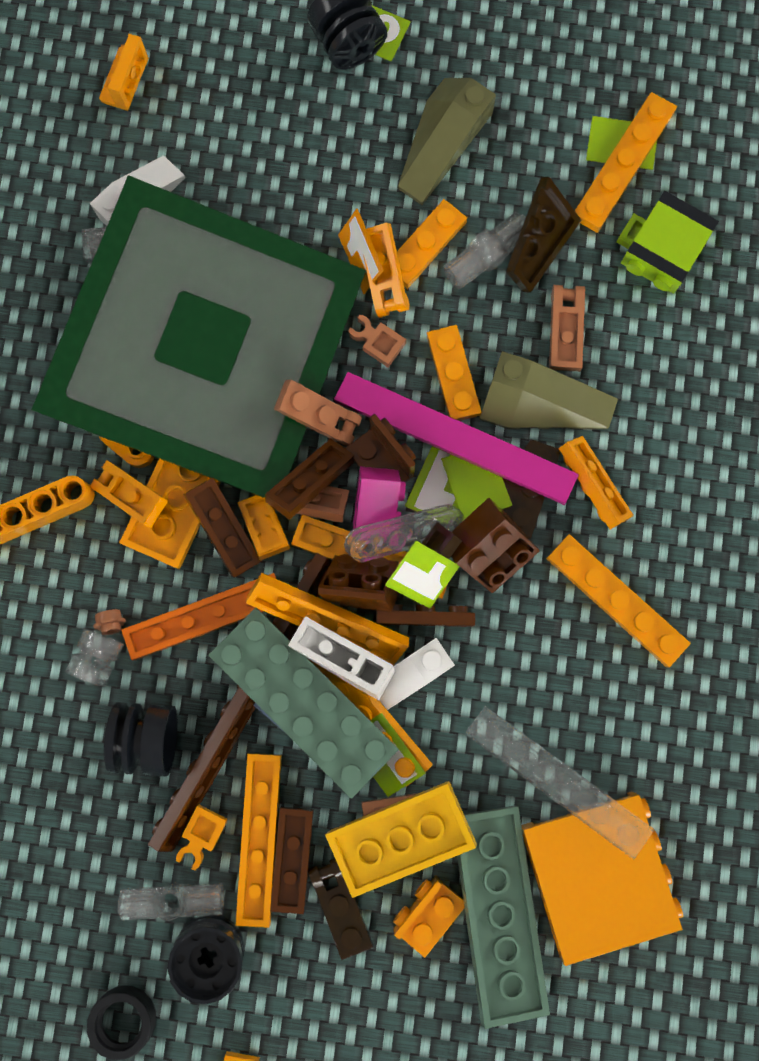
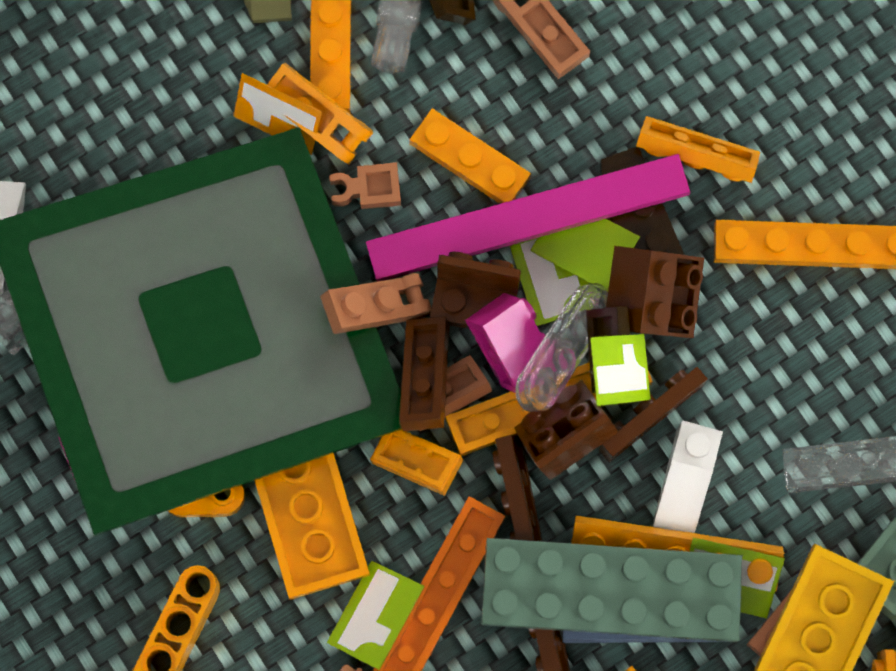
camera: 45 degrees left, 5 degrees down
light orange plate [90,460,168,528] -> none
reddish brown plate [183,478,262,578] -> none
light orange plate [246,573,409,666] -> none
white slope [288,616,395,701] -> none
olive wedge [479,351,618,429] -> none
none -> sticker [327,560,425,670]

